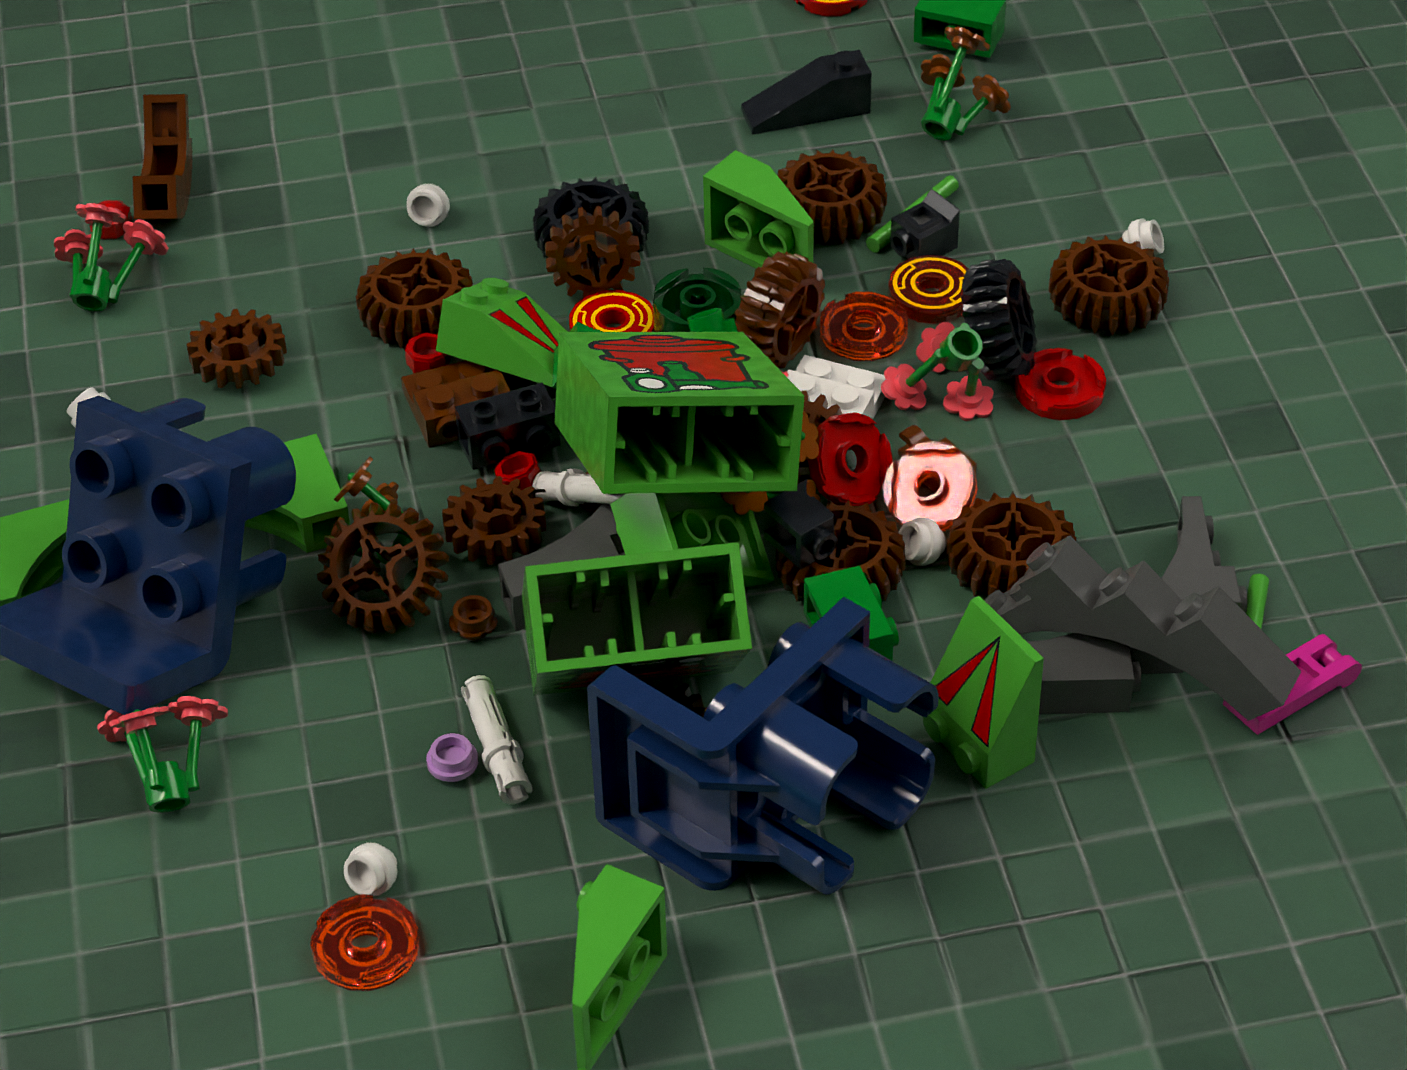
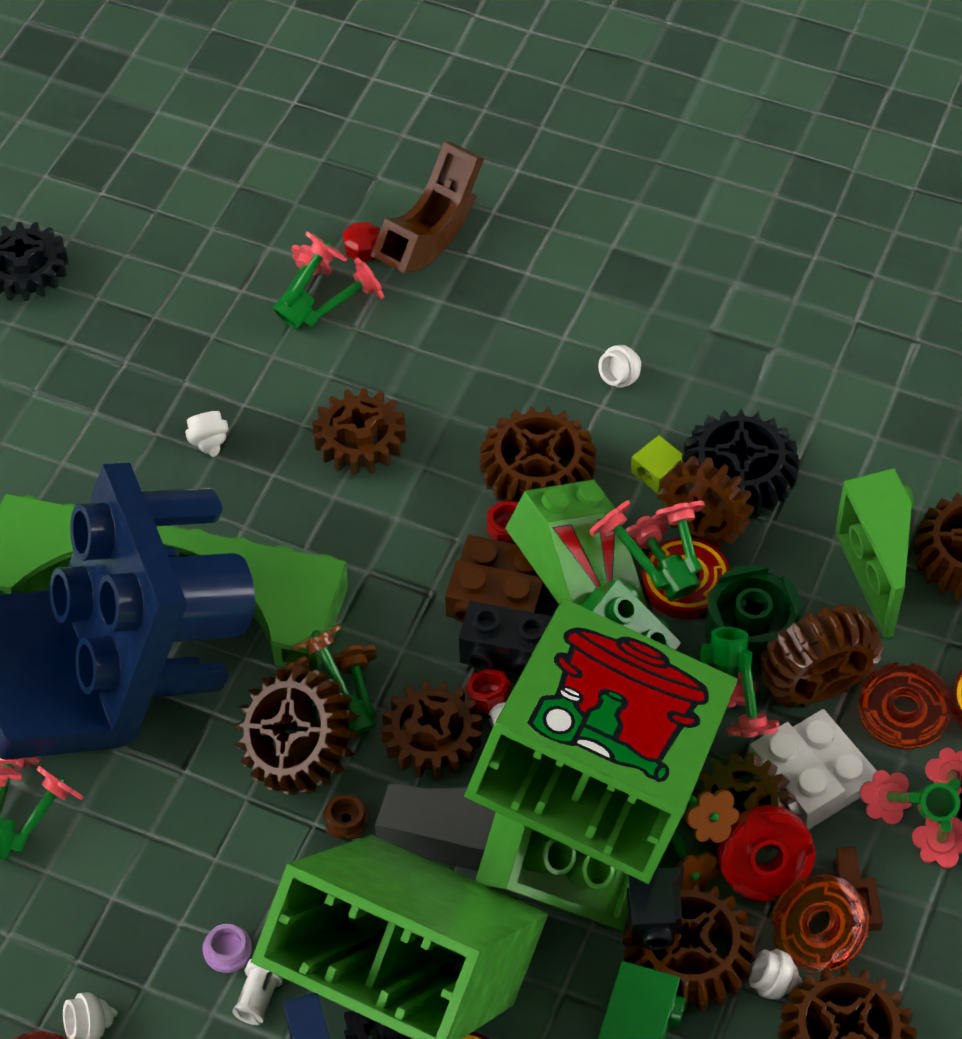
camera: 35 degrees right, 10 degrees up
none -> plant [589,500,705,602]
none -> lime piece [631,435,683,494]

